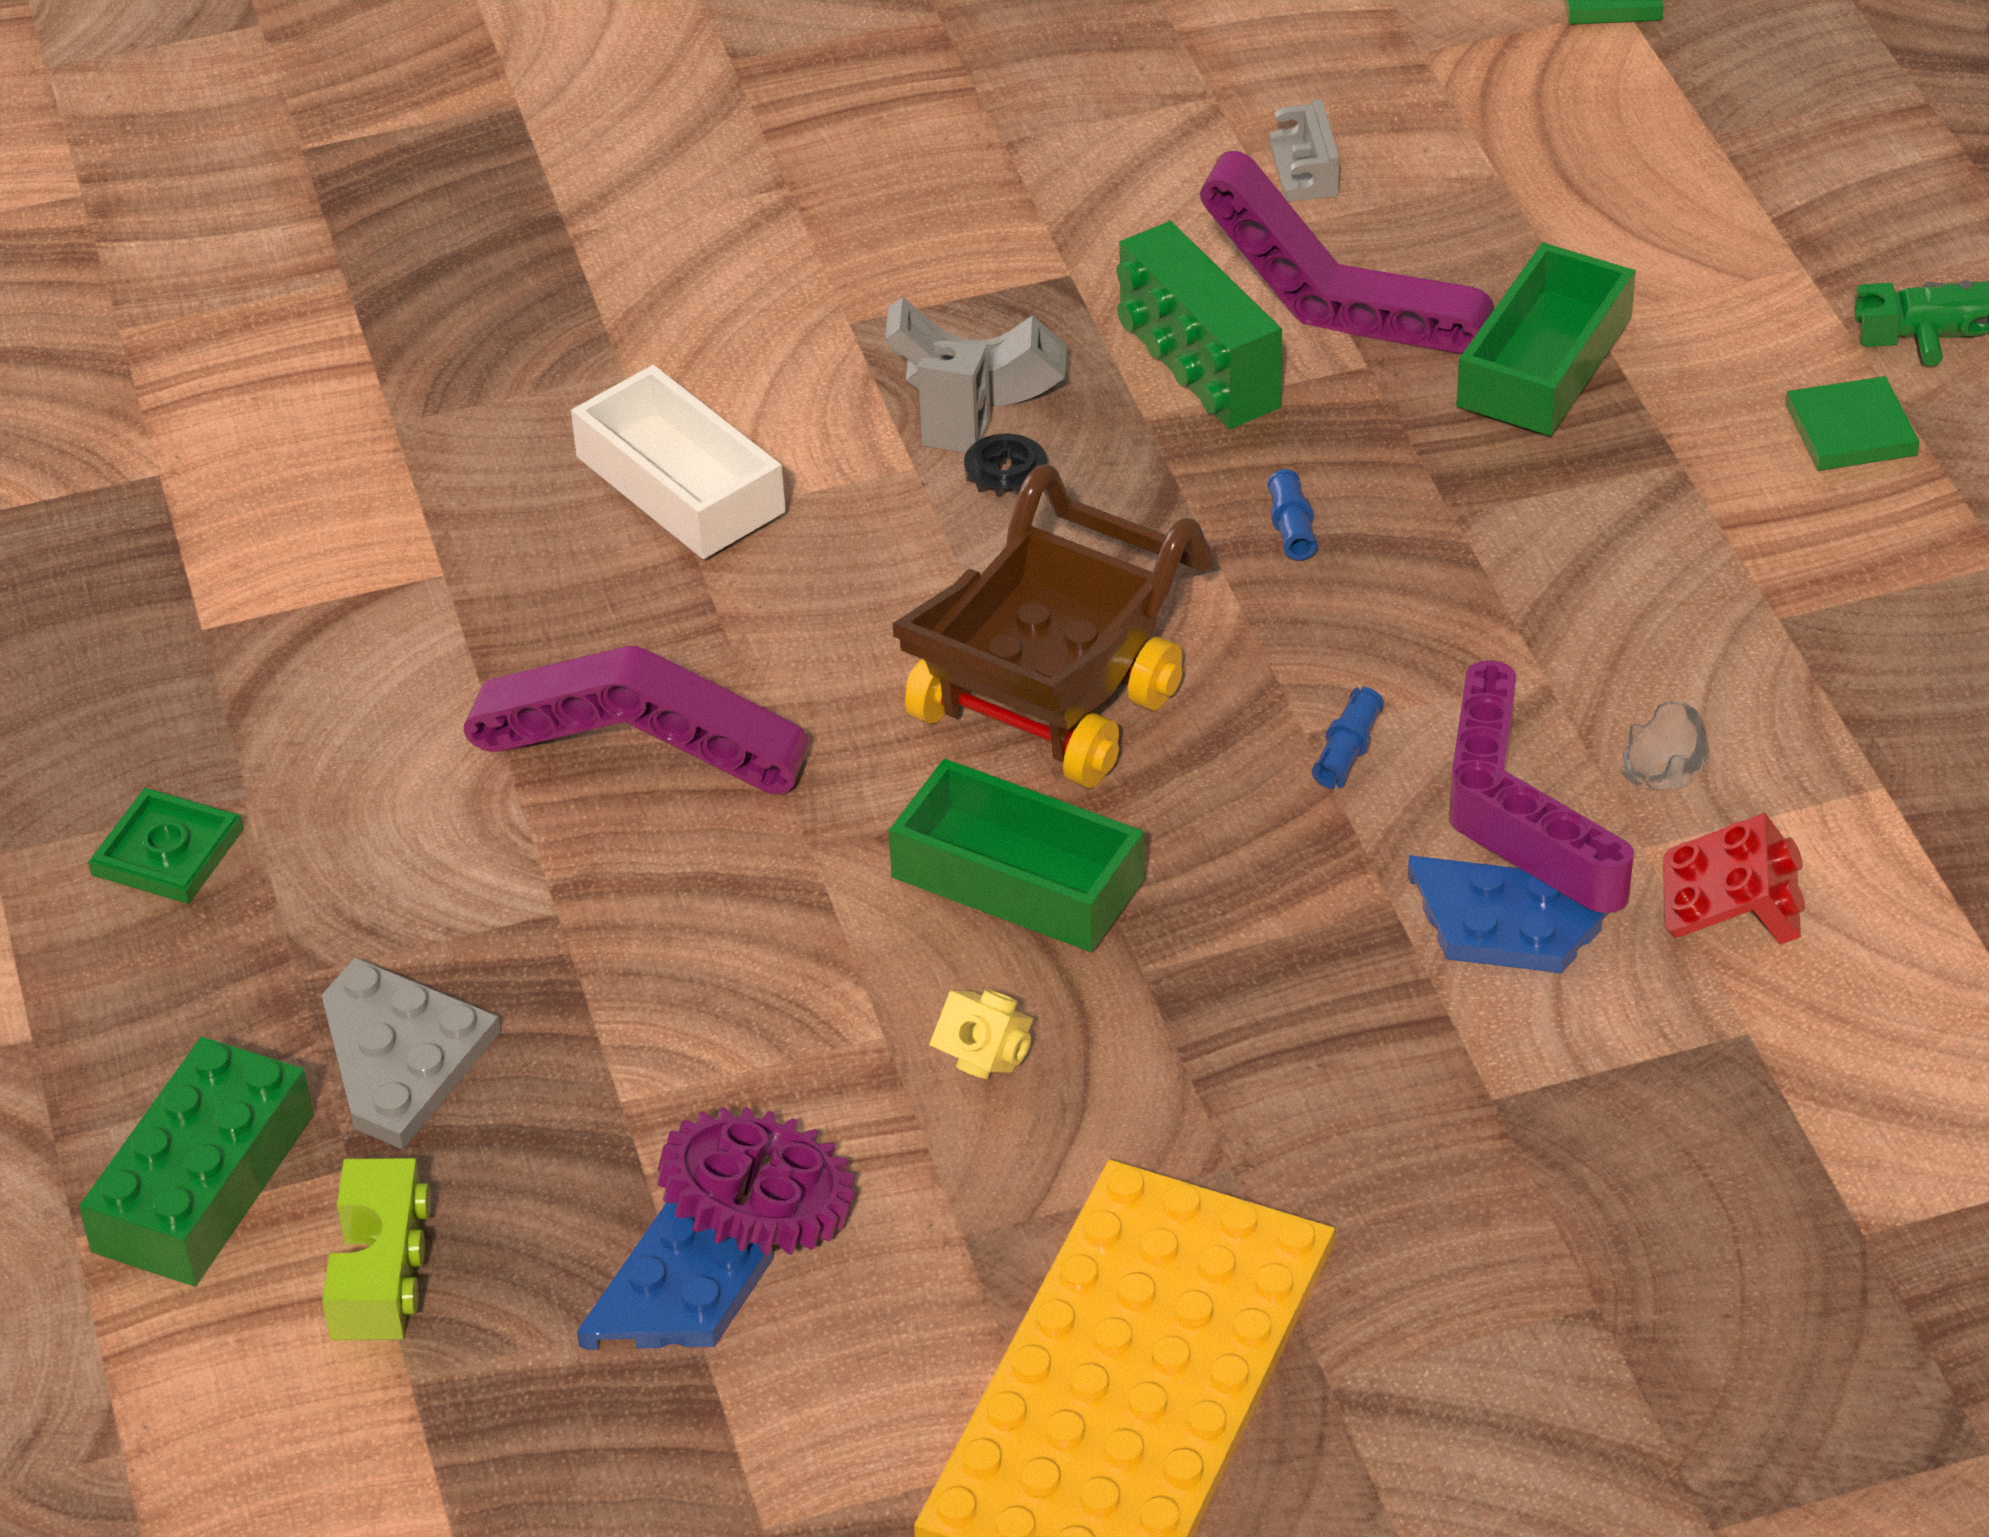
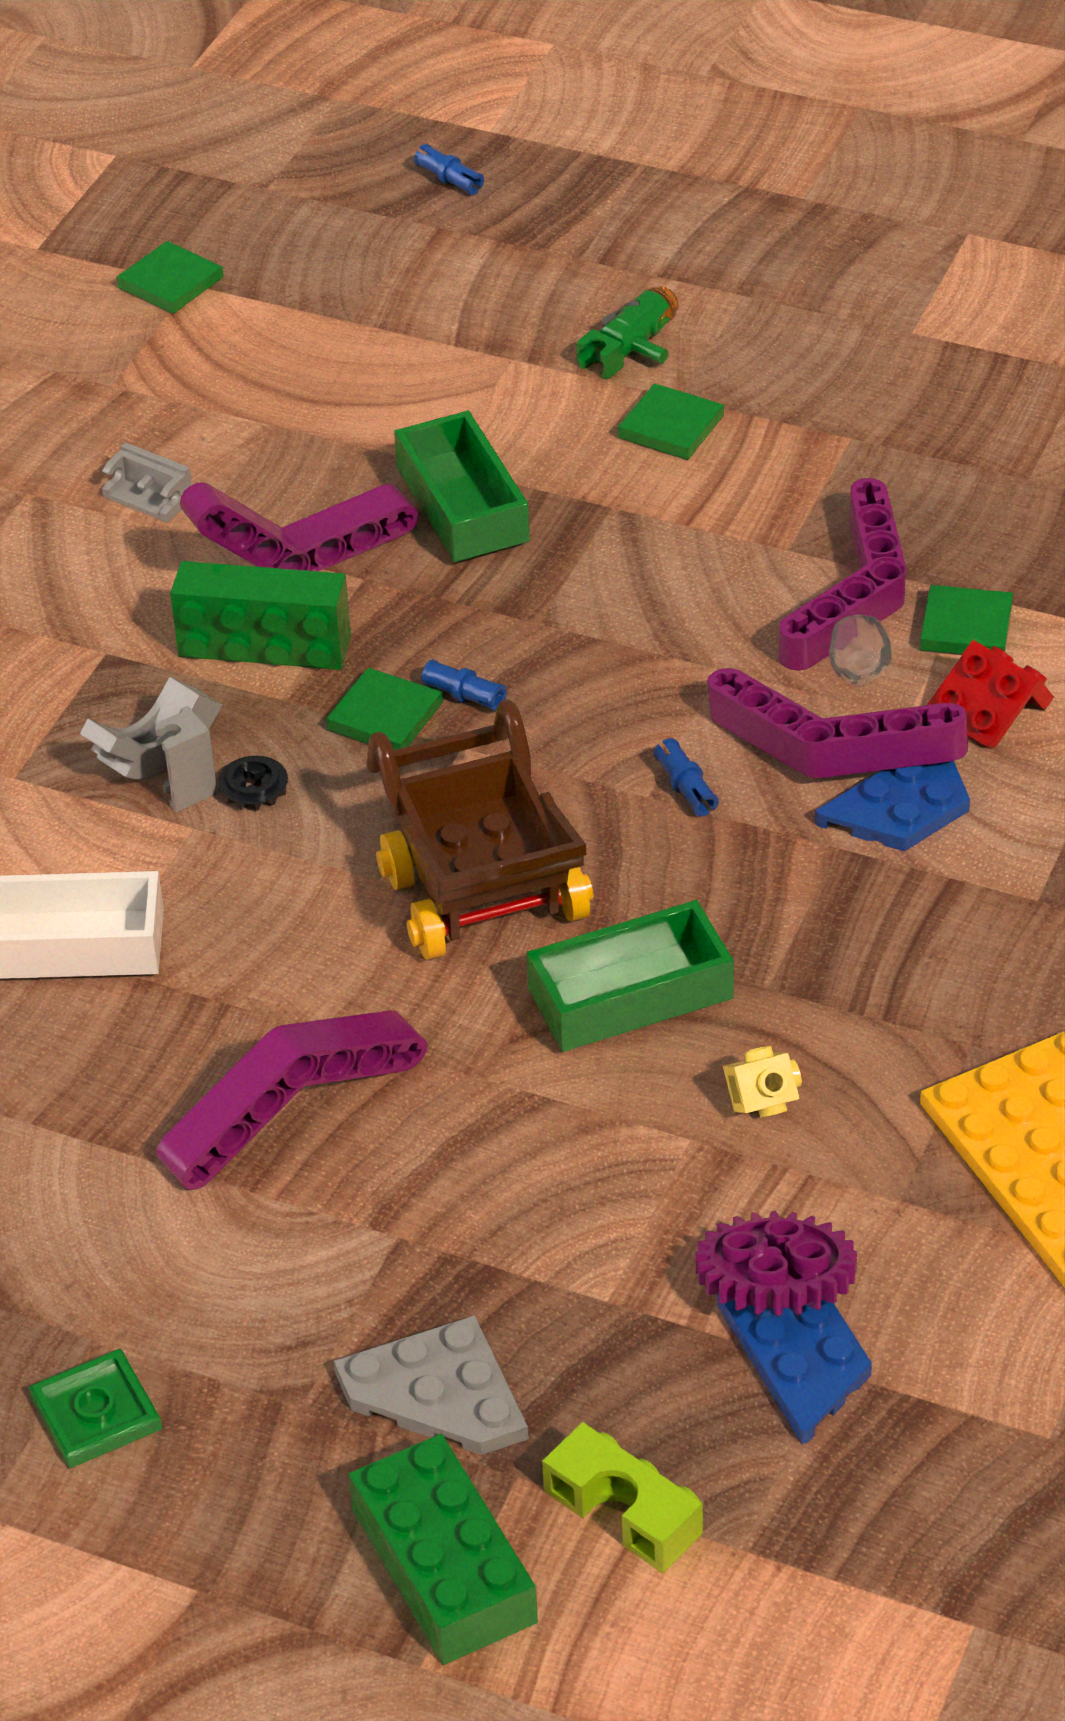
camera: 50 degrees left, 0 degrees up
none -> green tile [326,667,443,750]
none -> magenta beam [779,478,906,671]
none -> green tile [920,585,1013,655]

